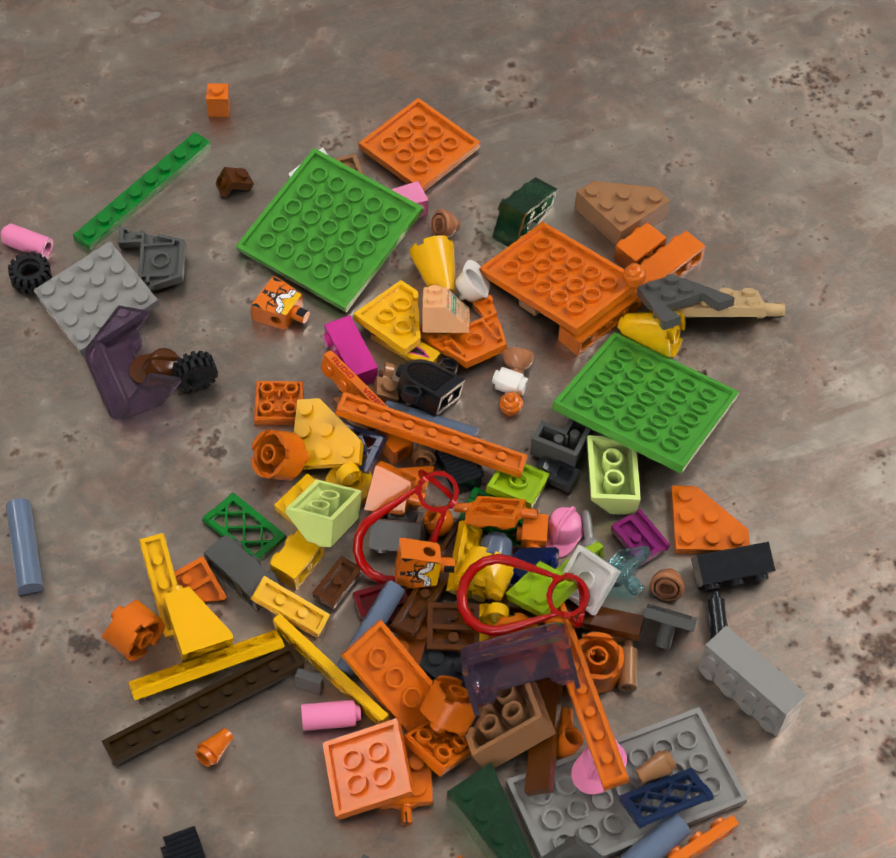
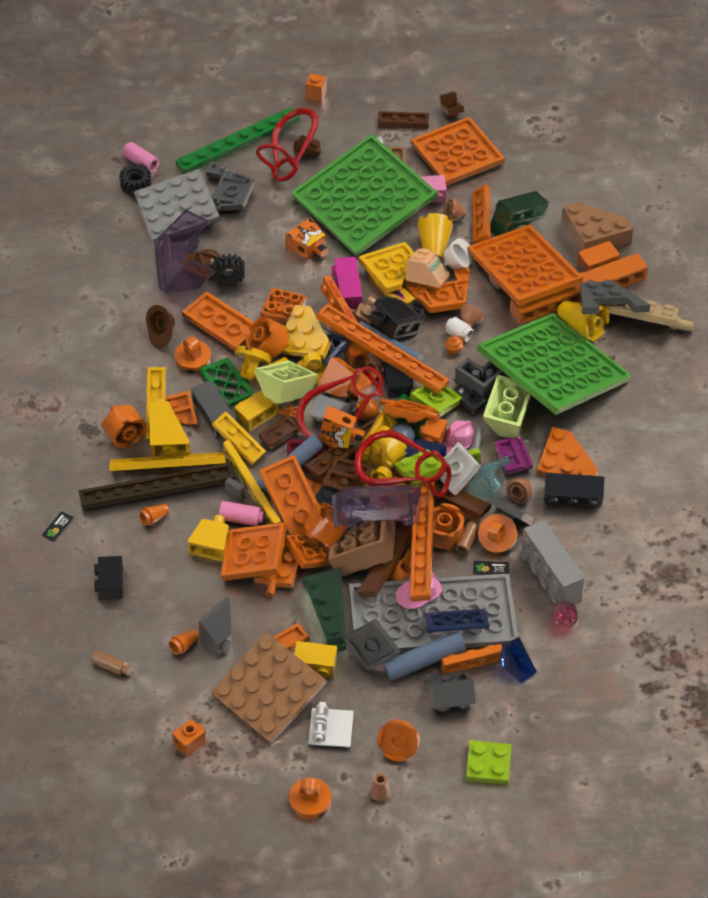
camera: 20 degrees right, 5 degrees down
sand blue brick [6,498,44,596] -> none
orange plate [623,263,646,287] -> none
medium nougat cone [635,749,677,784] -> none
black cylinder [707,591,728,639] -> none
none -> black sticker [42,511,74,541]
none -> reddish brown piece [145,305,175,348]
none -> orange tile [174,336,211,372]
none -> orange plate [182,291,253,351]
none -> yellow torso [187,515,229,562]
none -> yellow tile [235,345,272,380]
none -> red animal [256,108,318,182]
none -> orange plant [279,403,298,420]
none -> reddish brown tile [378,111,429,129]
none -> reddish brown bracket [439,91,464,117]
none -> orange plate [473,183,491,244]
none -> black sticker [473,561,509,574]
none -> orange tile [478,514,518,554]
none -> clear blue slope [500,637,537,683]
none -> clear pink cone [552,600,578,628]

